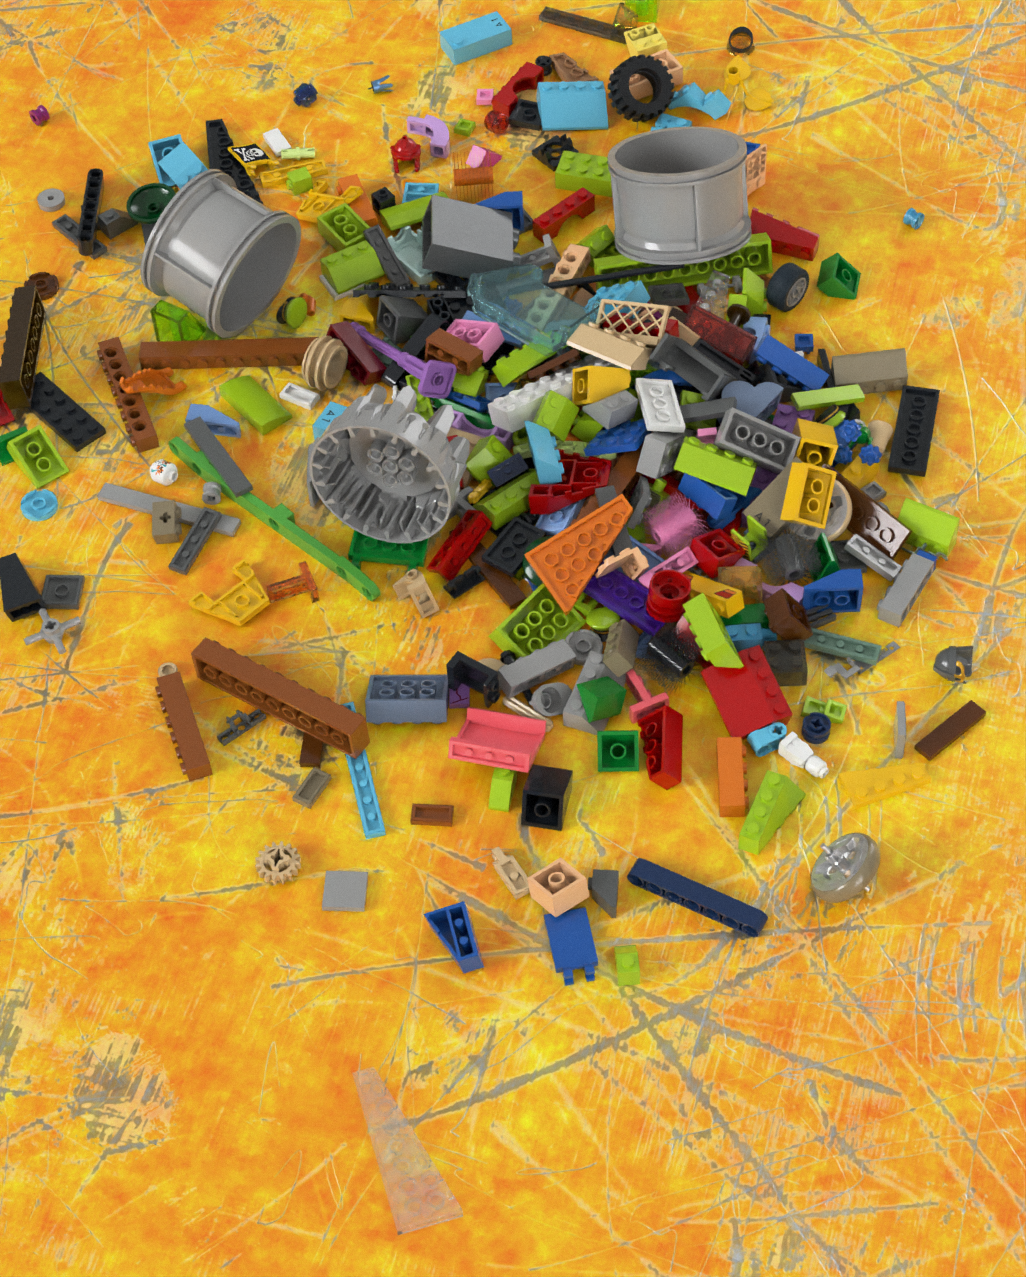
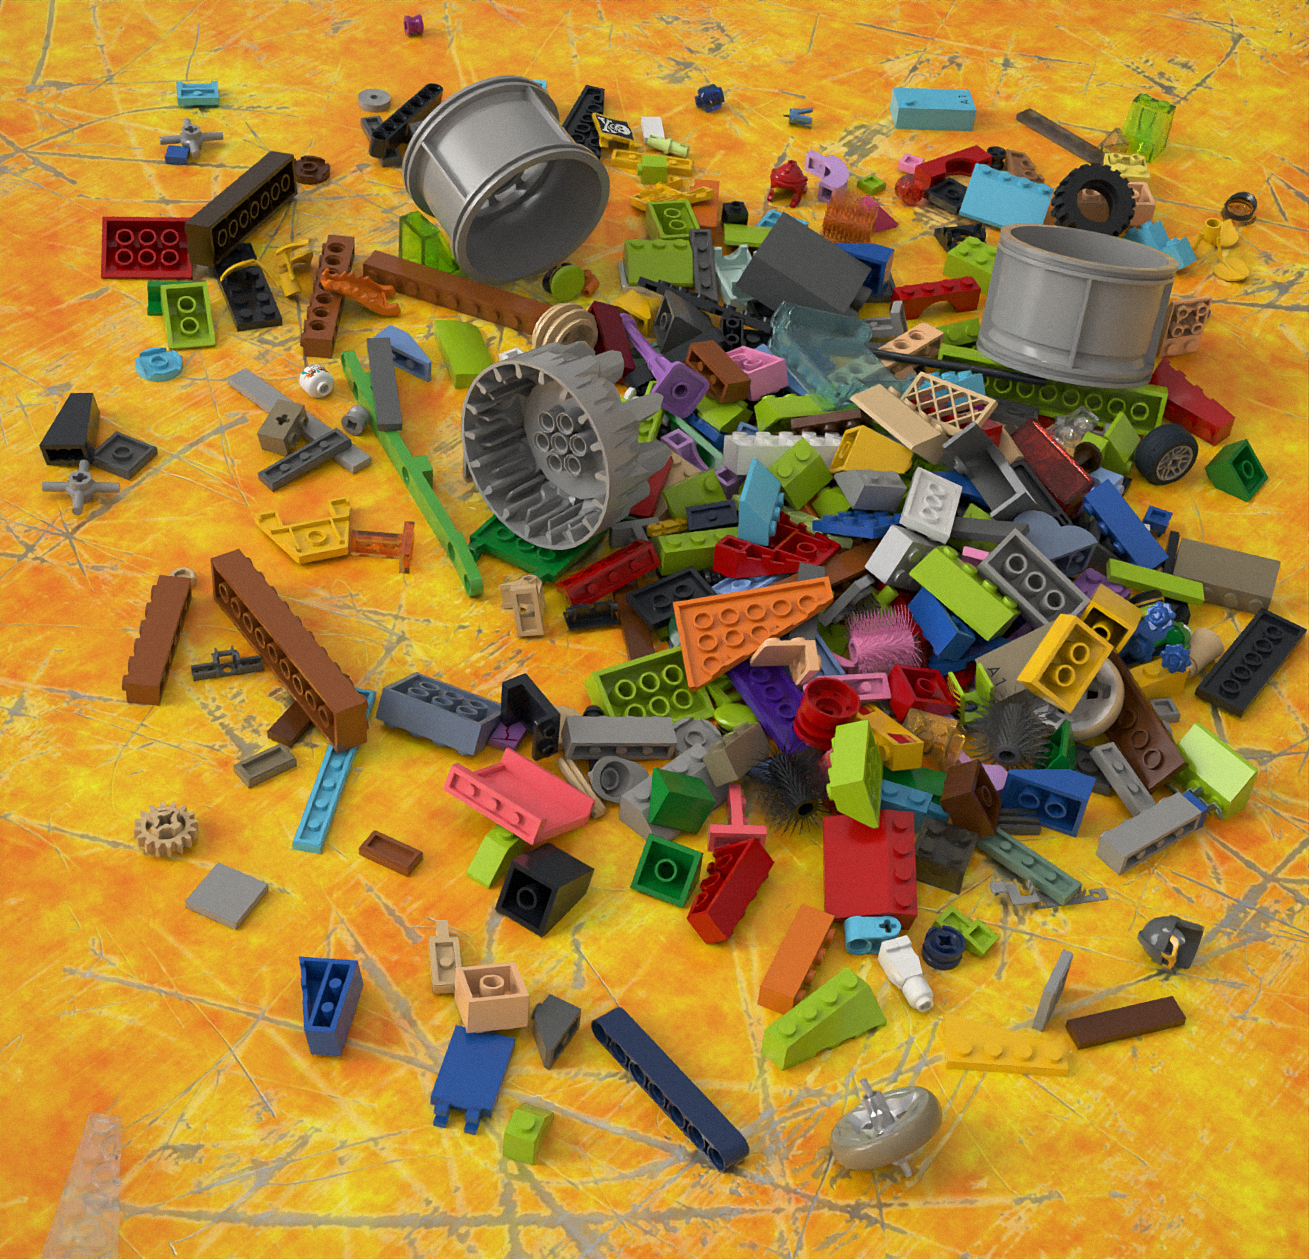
camera: 15 degrees right, 10 degrees down
none -> yellow plant [220,238,313,298]

